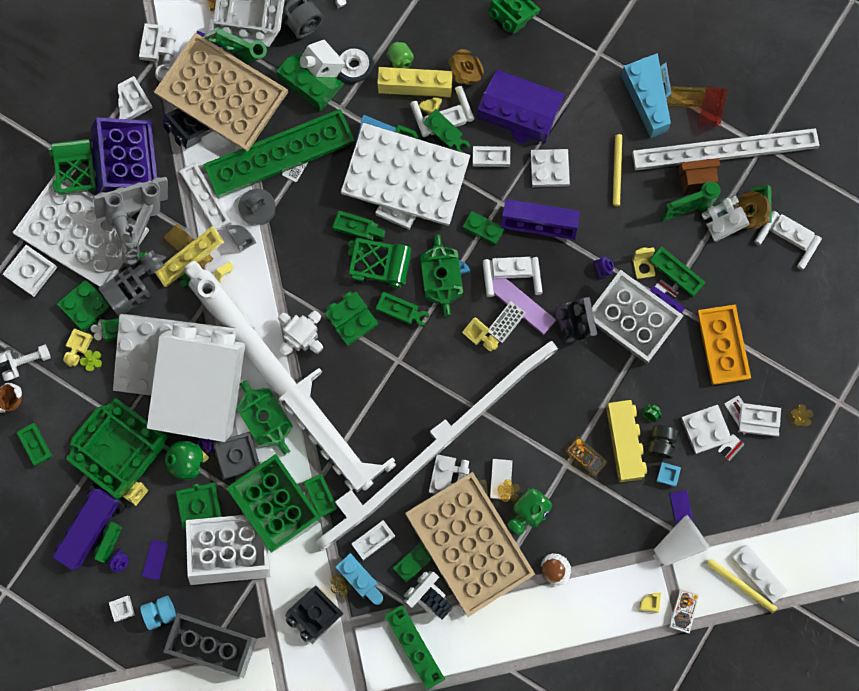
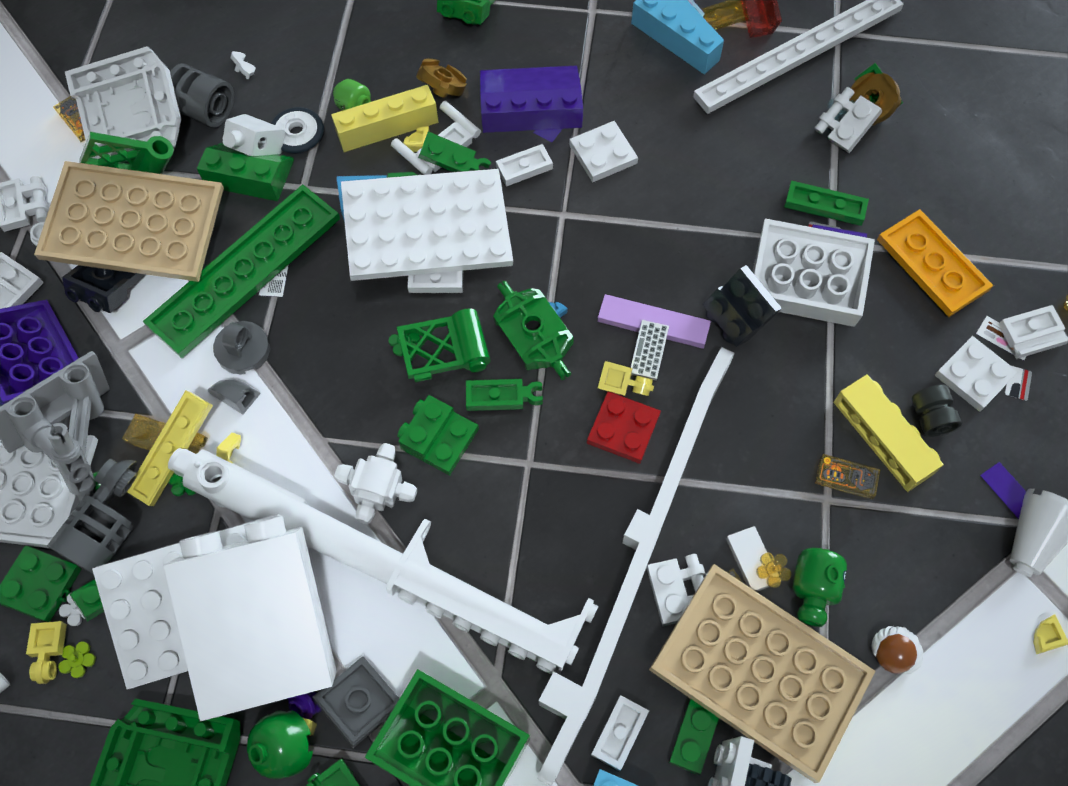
camera: 25 degrees left, 10 degrees down
white tile [179,162,232,232] -> none
green plate [236,380,293,456] -> none
green plate [304,474,338,518] -> none
green hinge [332,211,386,241] -> none
green plate [463,211,505,246] -> none
white plate [482,257,543,297] -> none
dark purple brick [501,199,580,240] -> none
dark purple plate [594,257,614,279] -> none
light yellow bar [613,134,622,207] -> none
light yellow bracket [632,247,656,280] -> none
green plate [643,404,662,422] -> none
medium azure plate [656,462,681,487] -> none
green piece [661,181,721,222] -> none
dark orange plate [679,158,720,195] -> none
white plate [754,211,822,270] -> none
none -> red plate [587,391,661,464]

